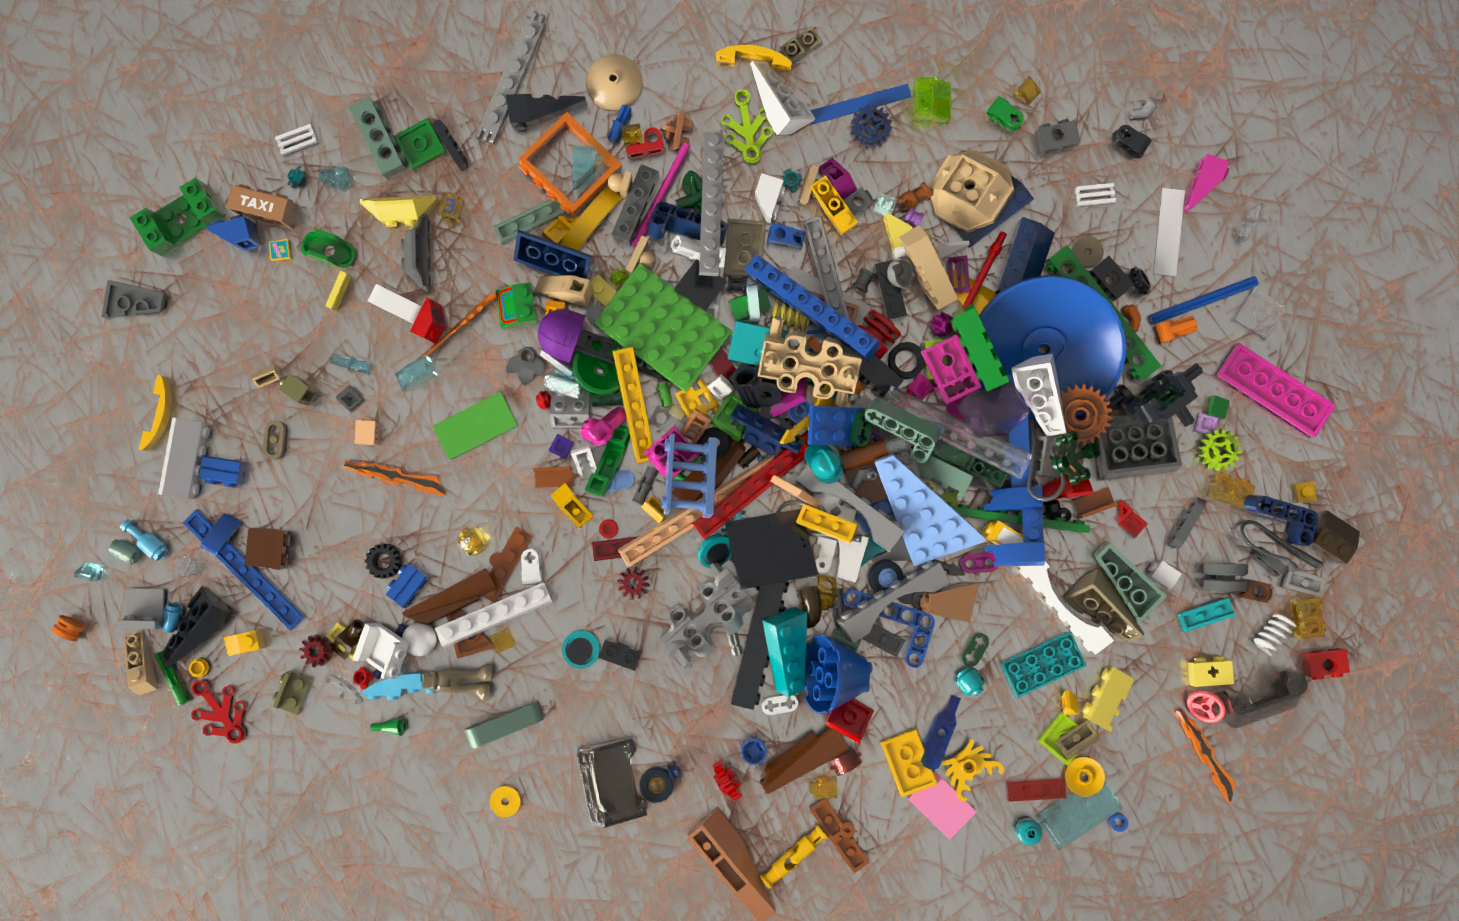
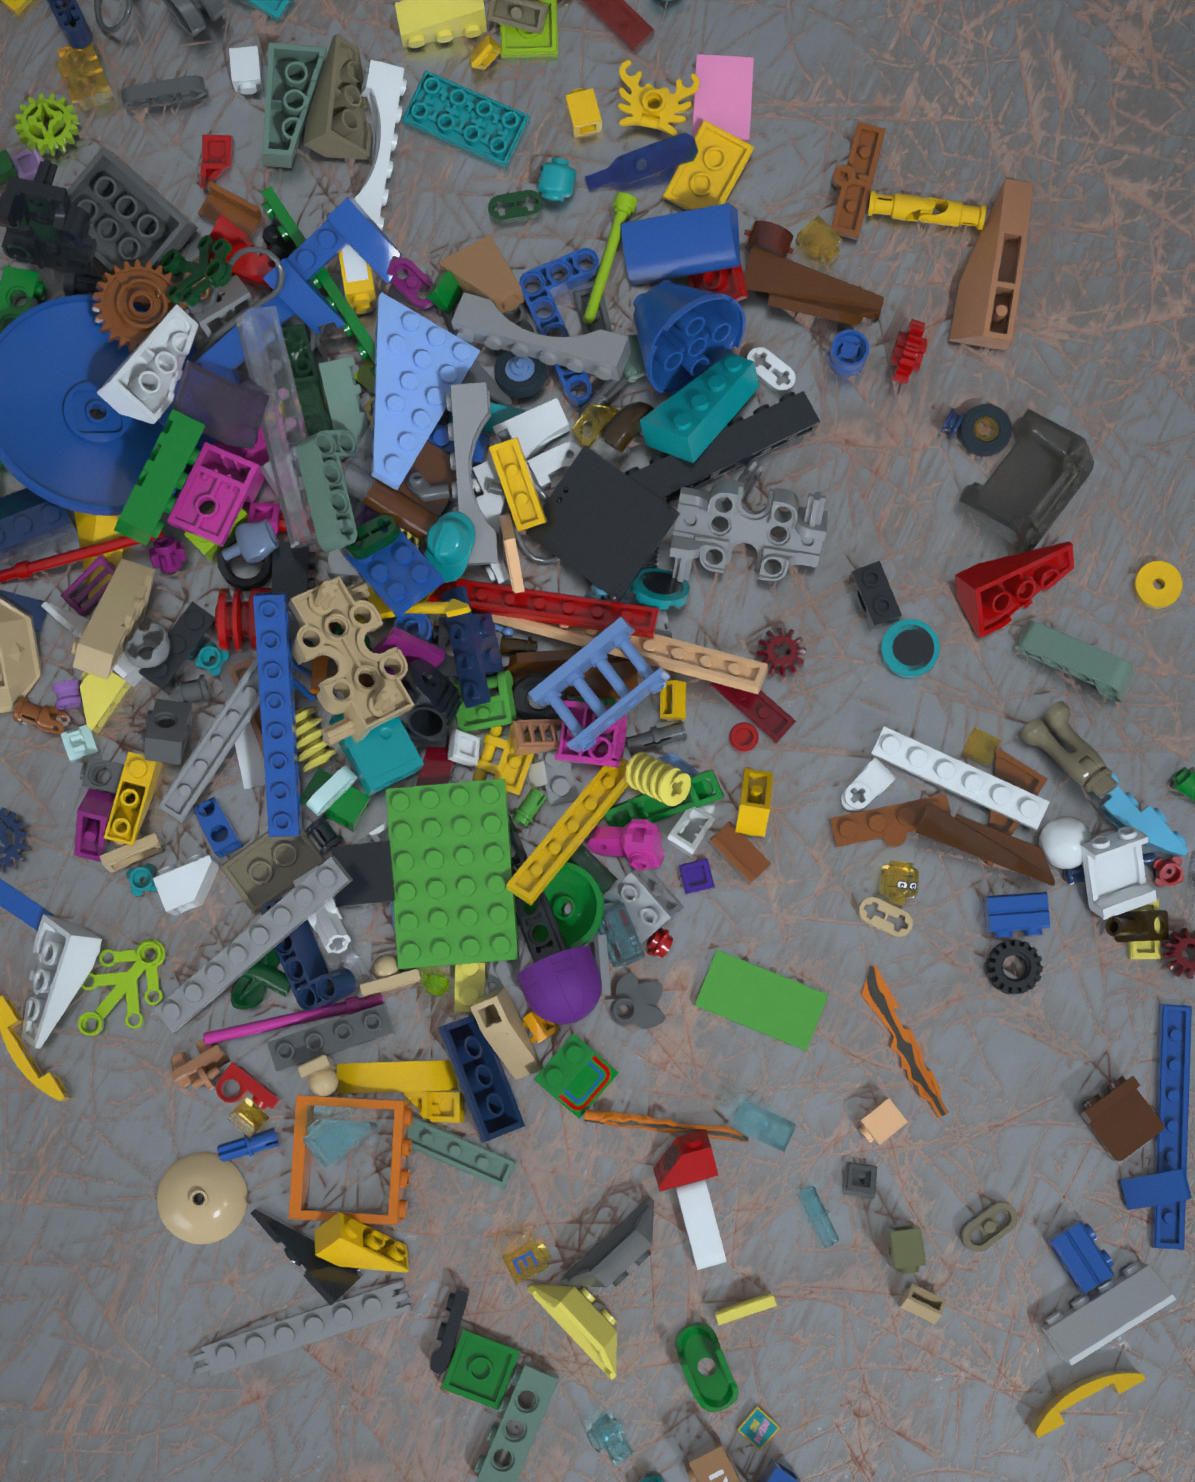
camera: 135 degrees left, 5 degrees down
none -> dark grey brick [140,699,192,765]
none -> teal plate [195,641,230,676]
none -> sand blue piece [221,519,279,564]
none -> yellow slope [314,1212,409,1273]
none -> green slope [425,270,463,314]
none -> yellow brick [565,88,602,138]
none -> lime piece [583,192,638,325]
none -> blue slope [621,203,741,286]
none -> light yellow piece [625,752,691,806]
none -> tan beam [857,897,913,938]
none -> red wedge [955,541,1074,638]

